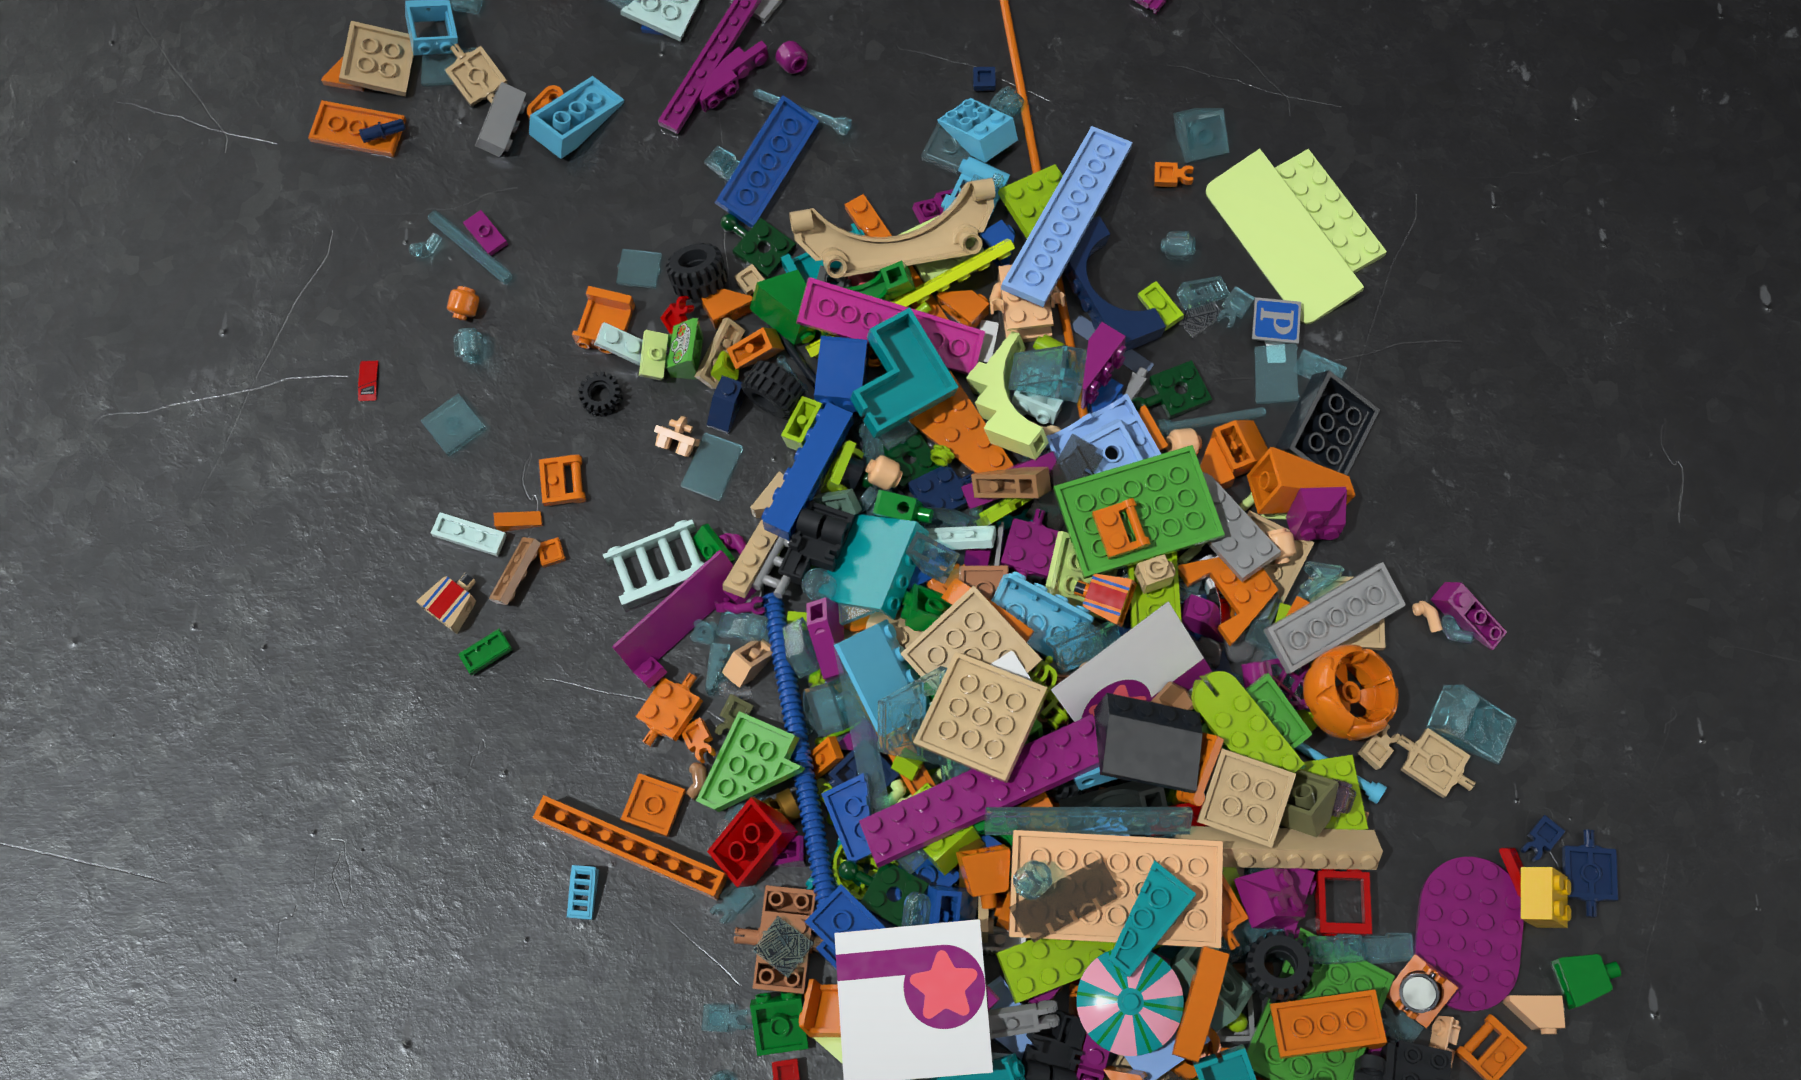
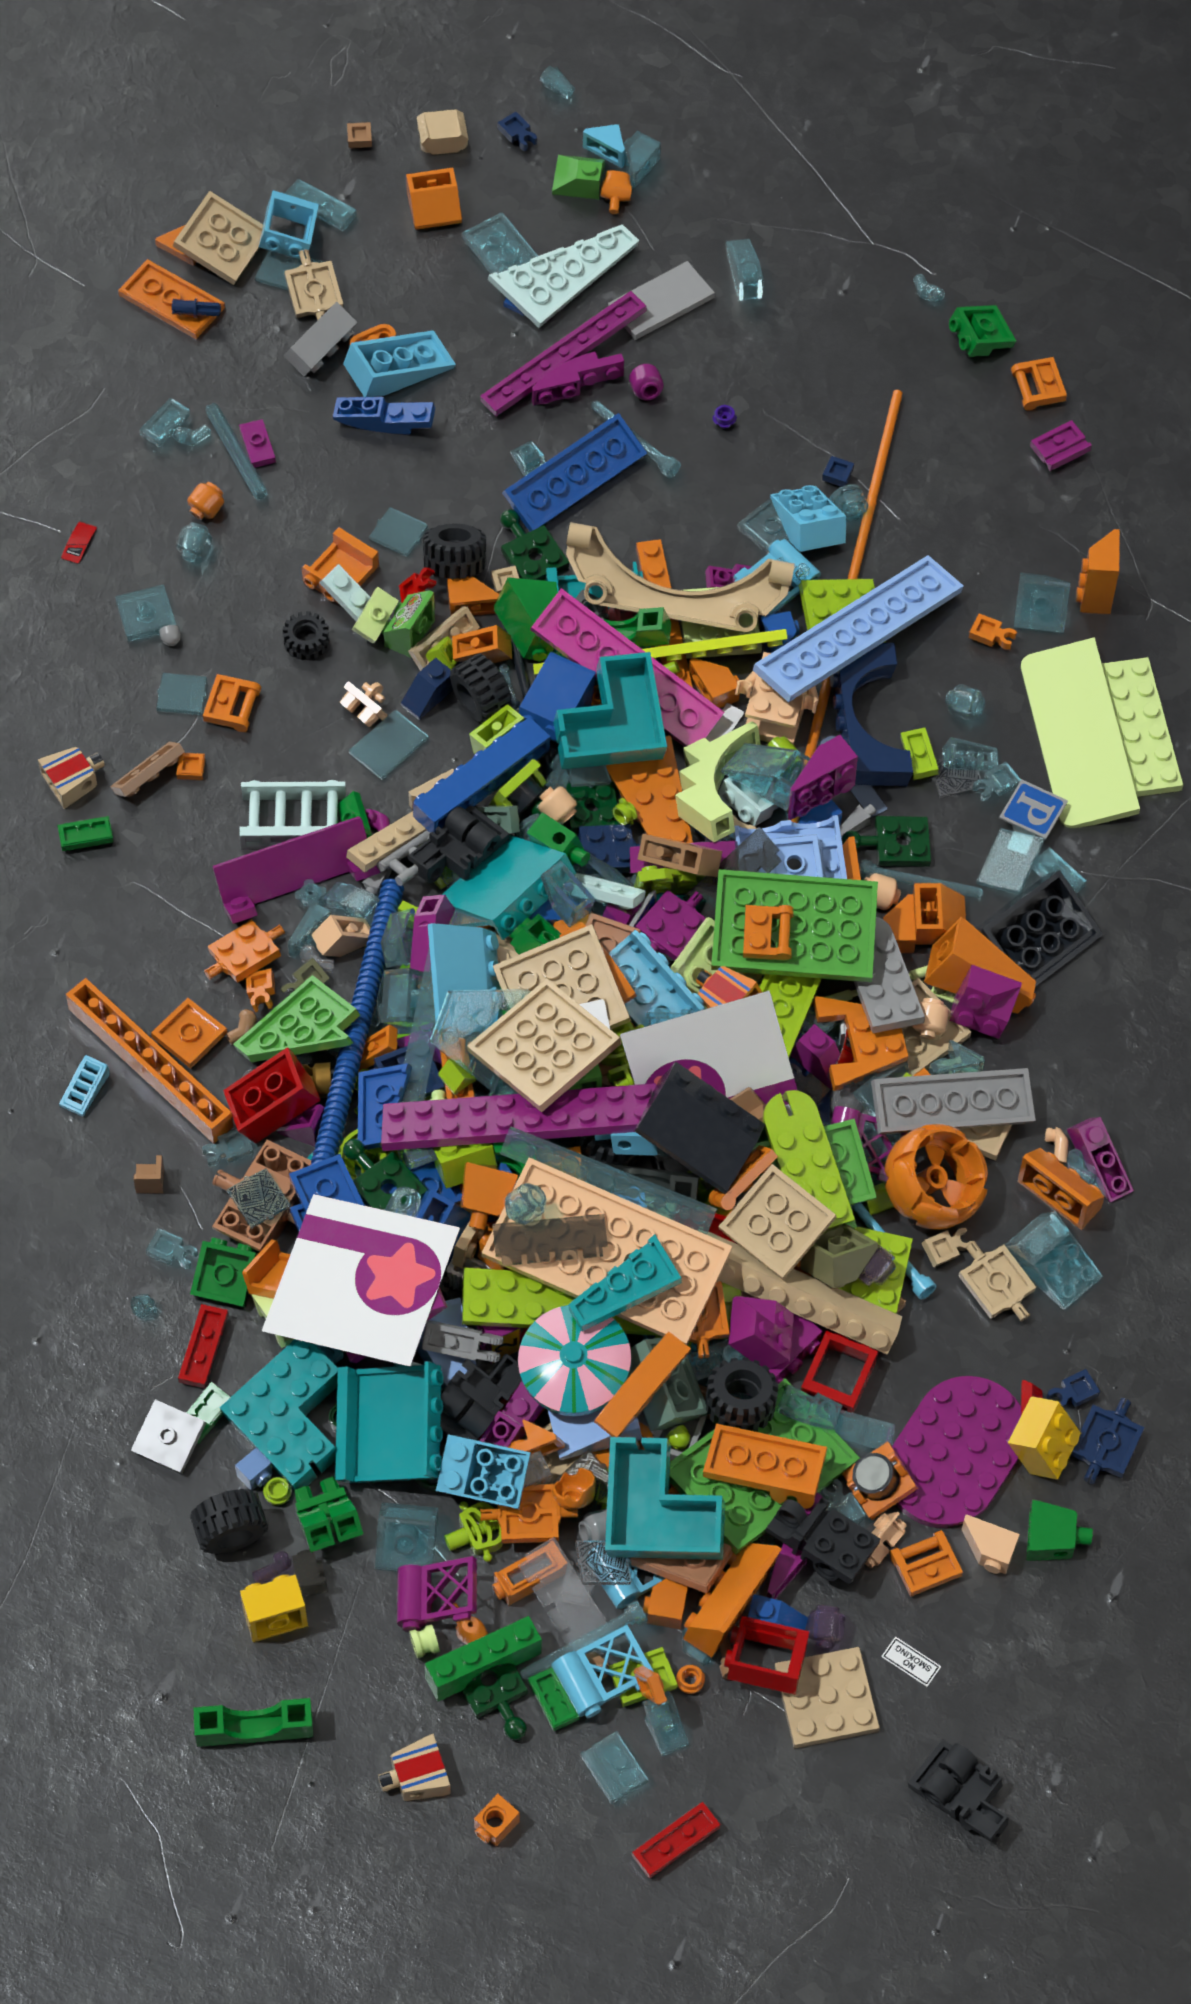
camera: 15 degrees right, 10 degrees down
light aqua plate [431,512,507,557] -> none
orange piece [493,511,543,532] -> none
magenta arm [714,596,765,614] -> none
clear light blue head [801,568,837,601] -> none
tan brick [1134,554,1175,594] -> none
none -> medium nougat panel [133,1155,164,1193]
none -> clear light blue plate [139,398,190,447]
none -> clear light blue piece [156,673,207,715]
none -> light grey hinge [159,625,181,646]
none -> blue slope [333,397,436,434]
none -> dark purple plate [712,405,737,428]
none -> orange slope [1017,1148,1105,1230]
none -> orange slope [1076,529,1120,614]

